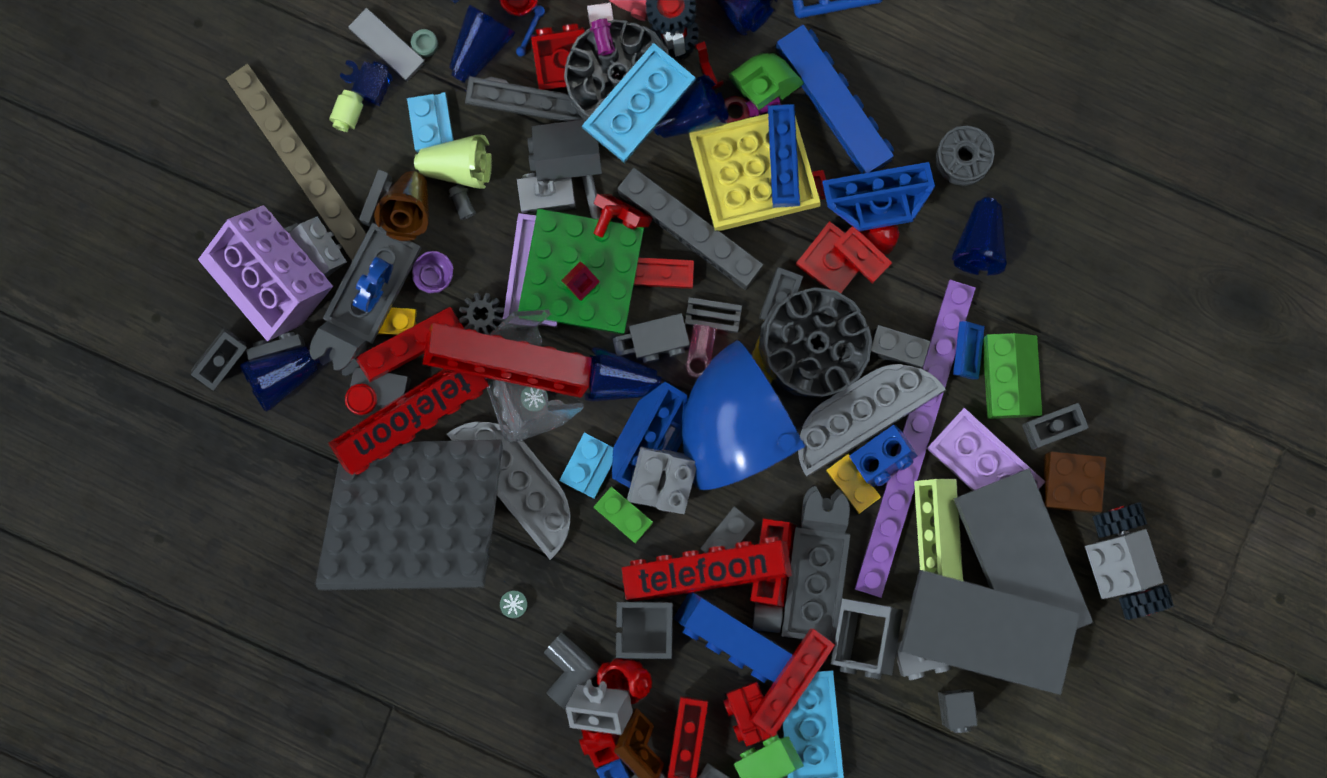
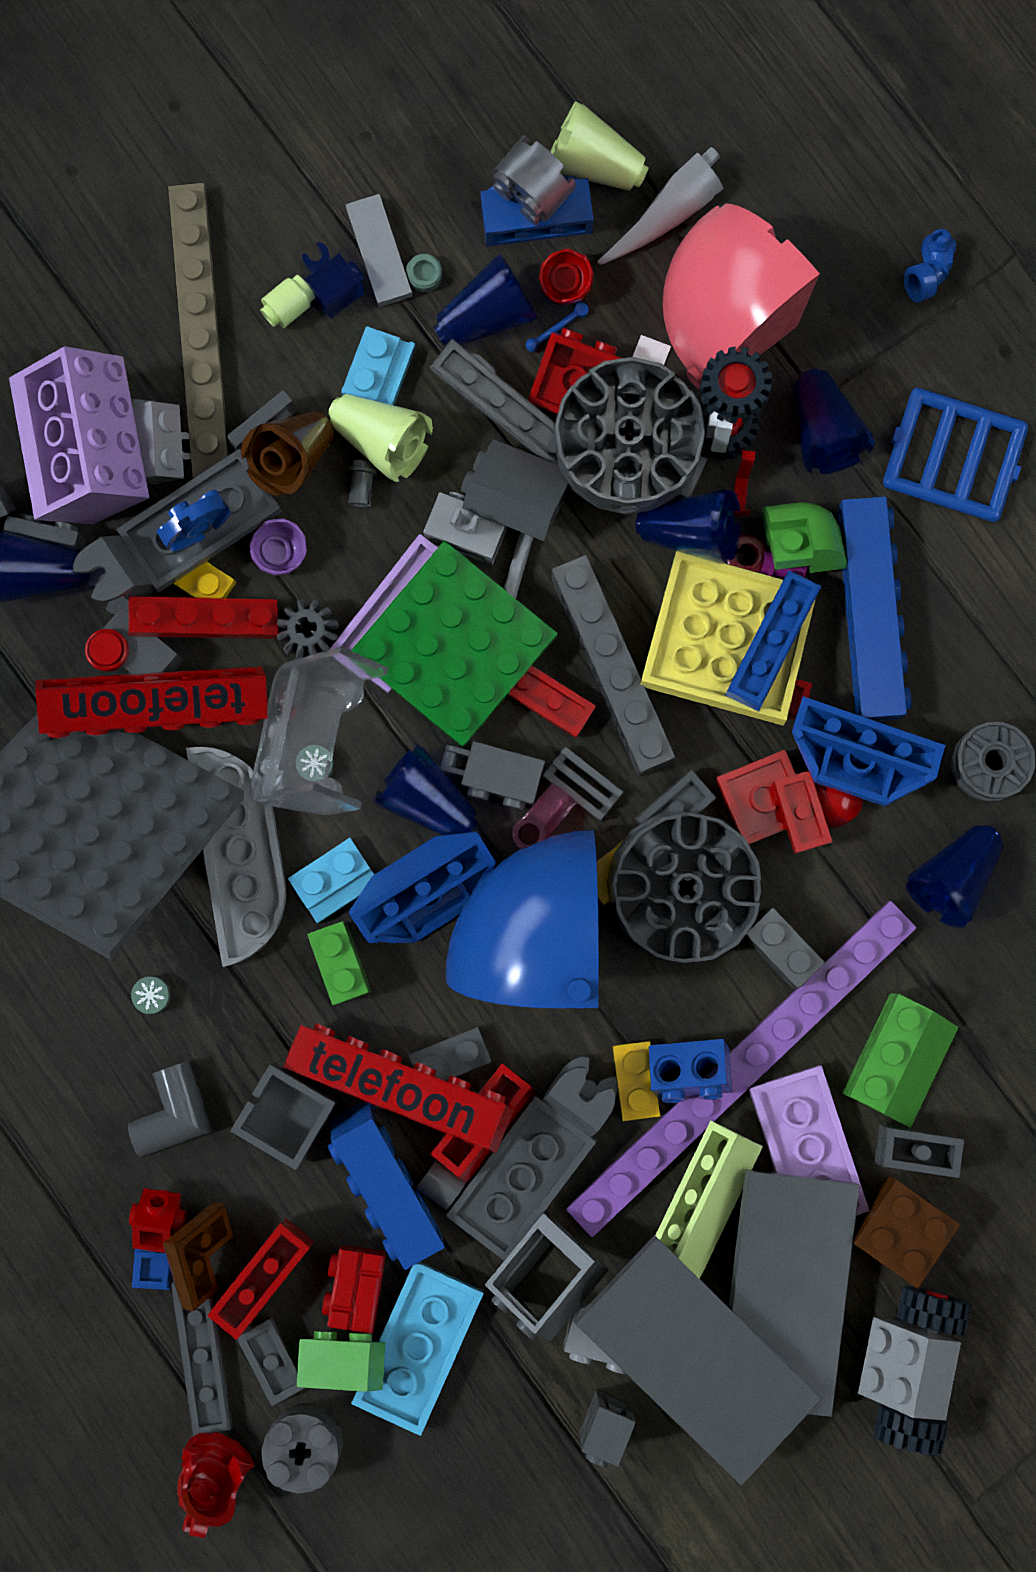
camera: 25 degrees right, 0 degrees up
red brick [423,323,592,398] -> none
dark red plate [561,261,600,301] -> none
light grey brick [566,680,633,735] -> none
medium azure plate [582,43,696,163] -> none
magenta pin [590,18,616,56] -> none
red plate [593,194,653,237] -> none
red hair [597,658,652,704] -> none
light grey brick [627,447,696,514] -> none
red plate [749,629,835,737] -> none
light grey plate [798,364,946,477] -> none
blue tile [953,321,985,379] -> none

